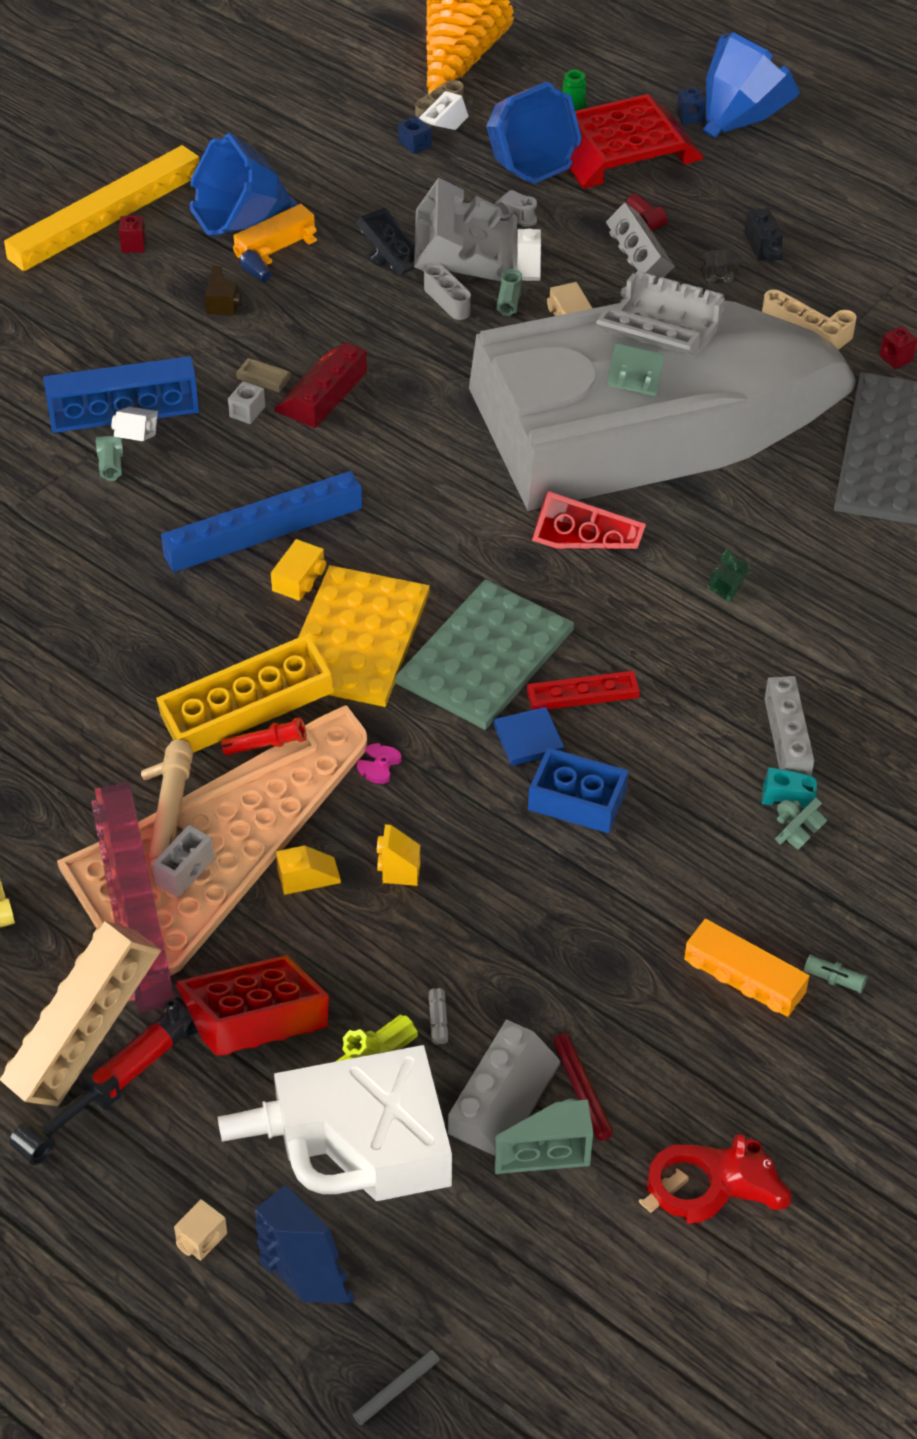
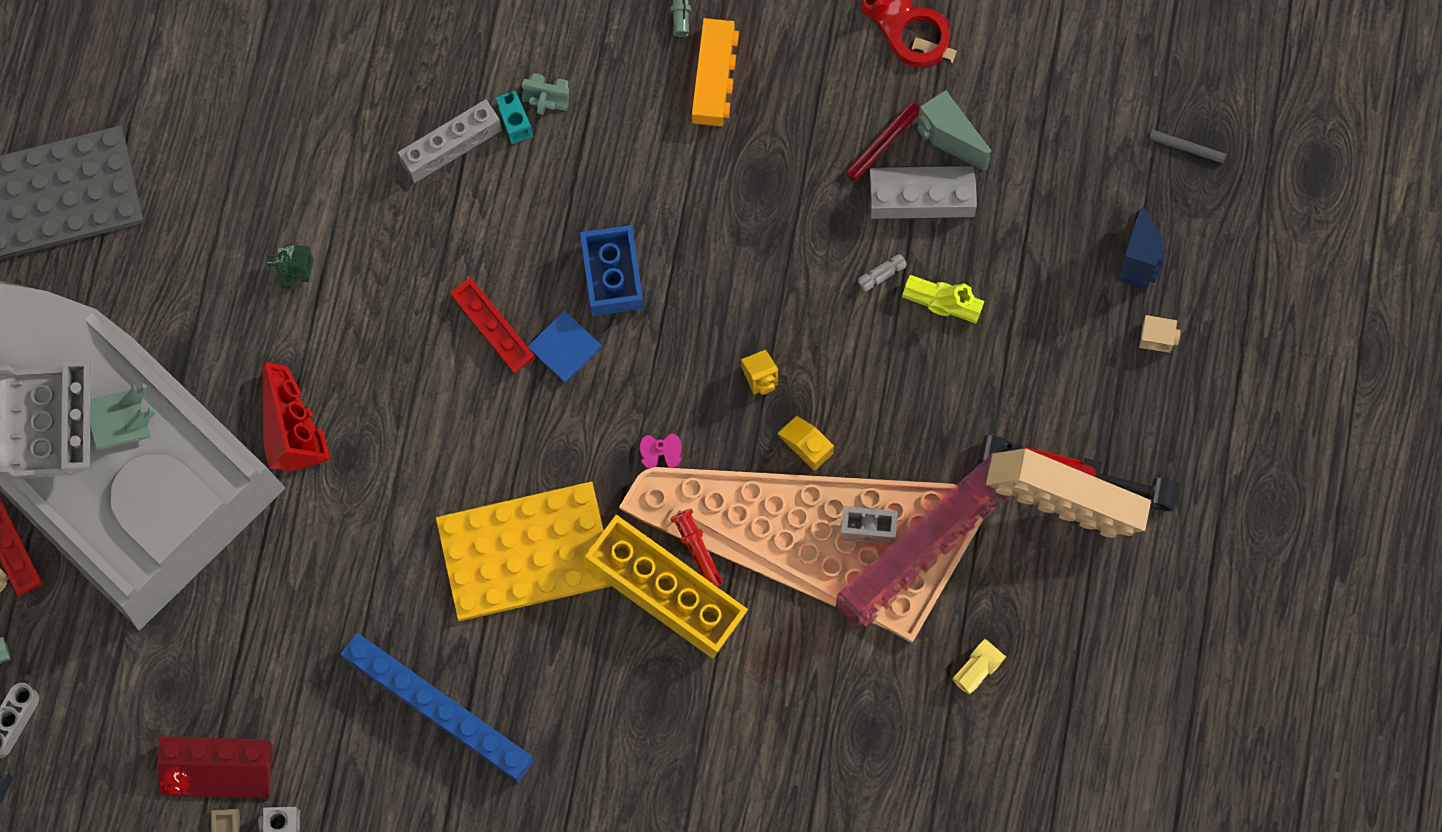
camera: 115 degrees left, 25 degrees up
tan cylinder [141,740,193,872] -> none
red slope [177,955,329,1056] -> none
white piece [218,1045,452,1201] -> none
yellow brick [271,539,326,601] -> none
sand green plate [395,579,574,730] -> none

